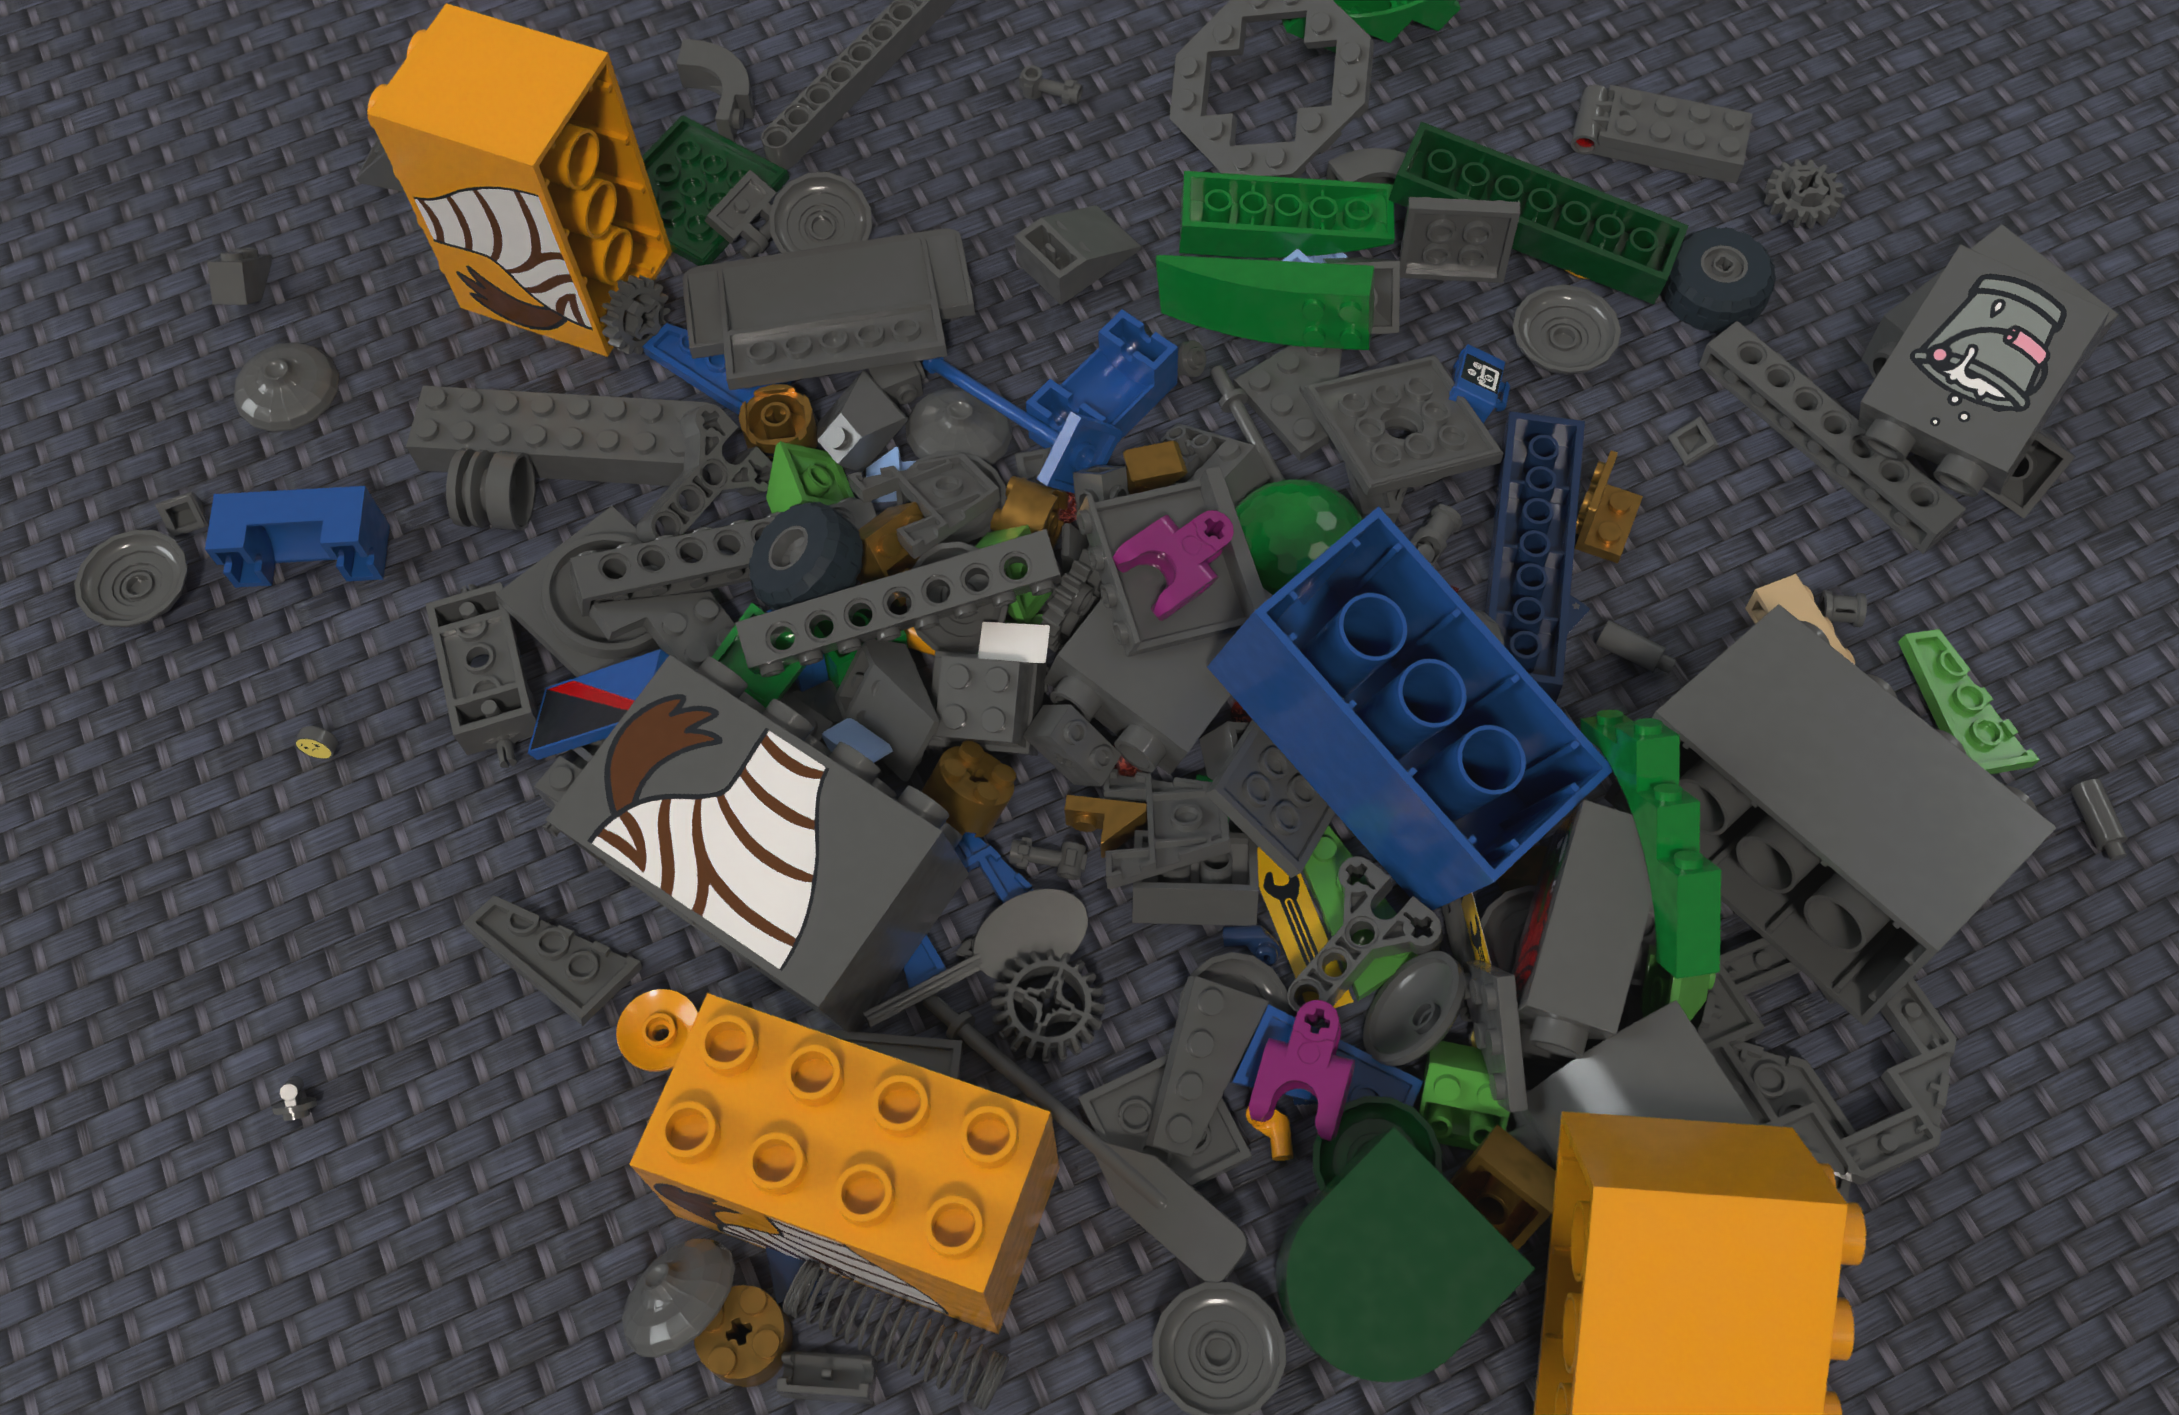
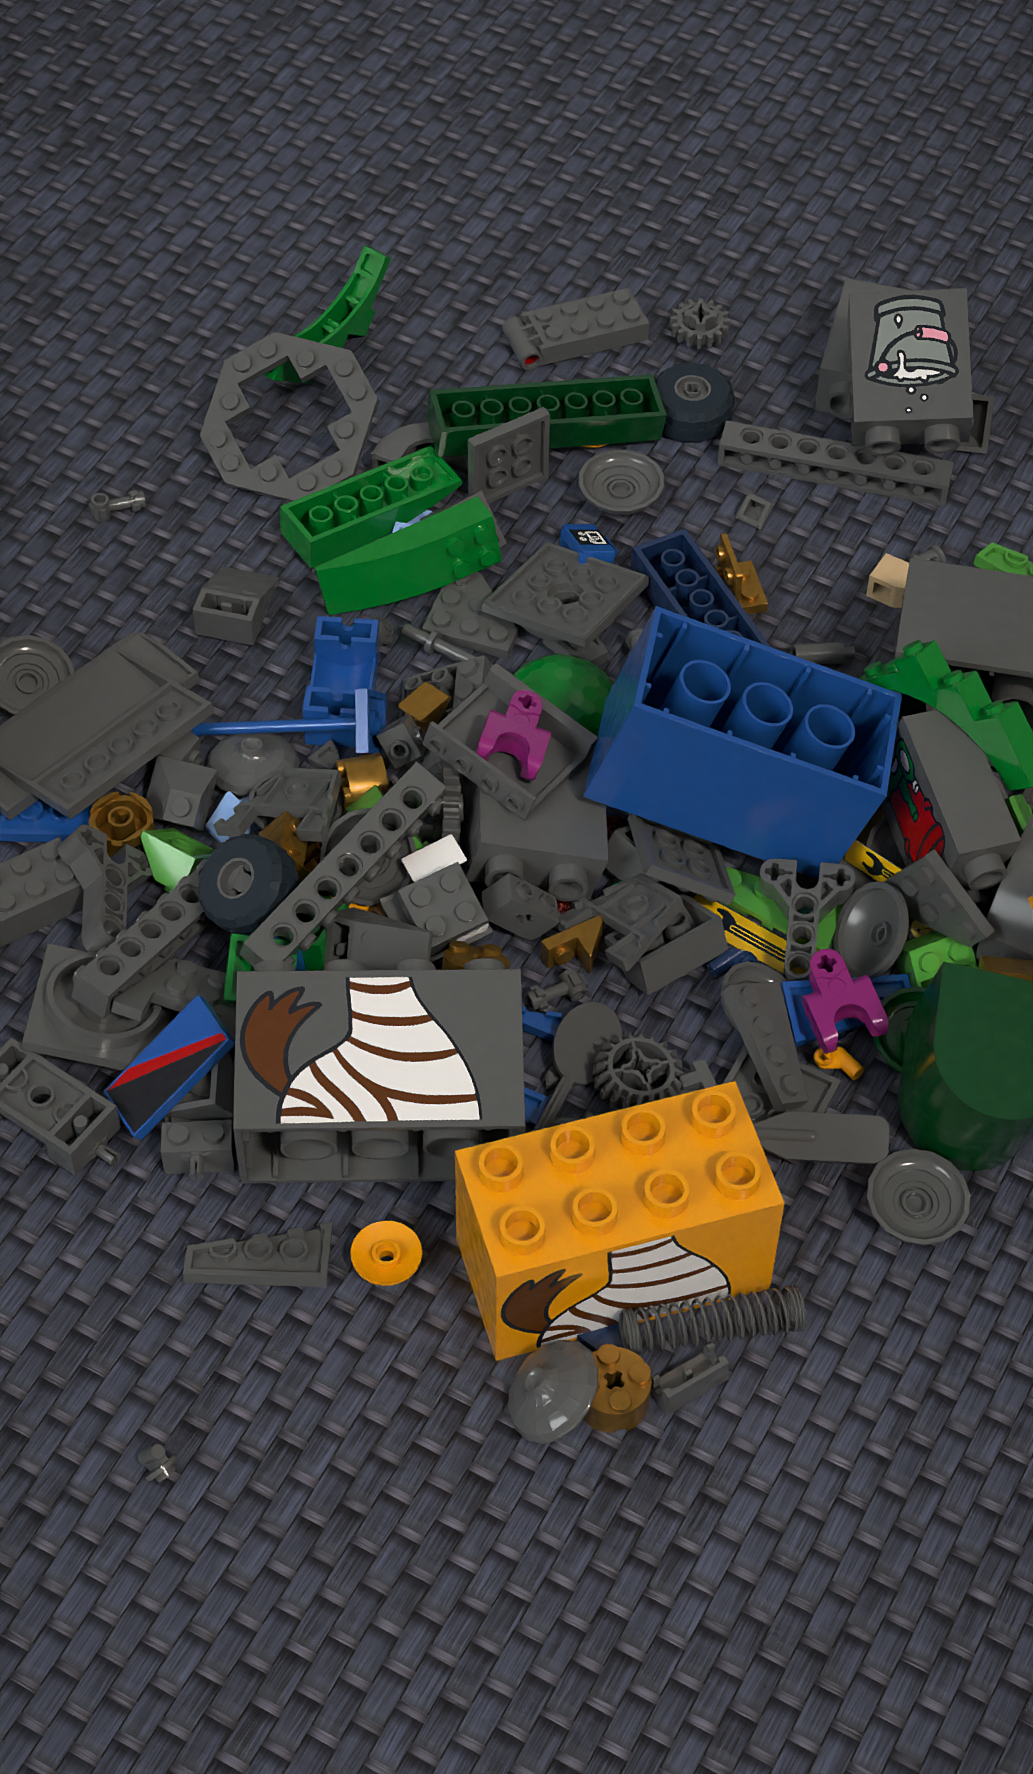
camera: 40 degrees left, 10 degrees down
none -> dark grey tile [679,1059,717,1095]

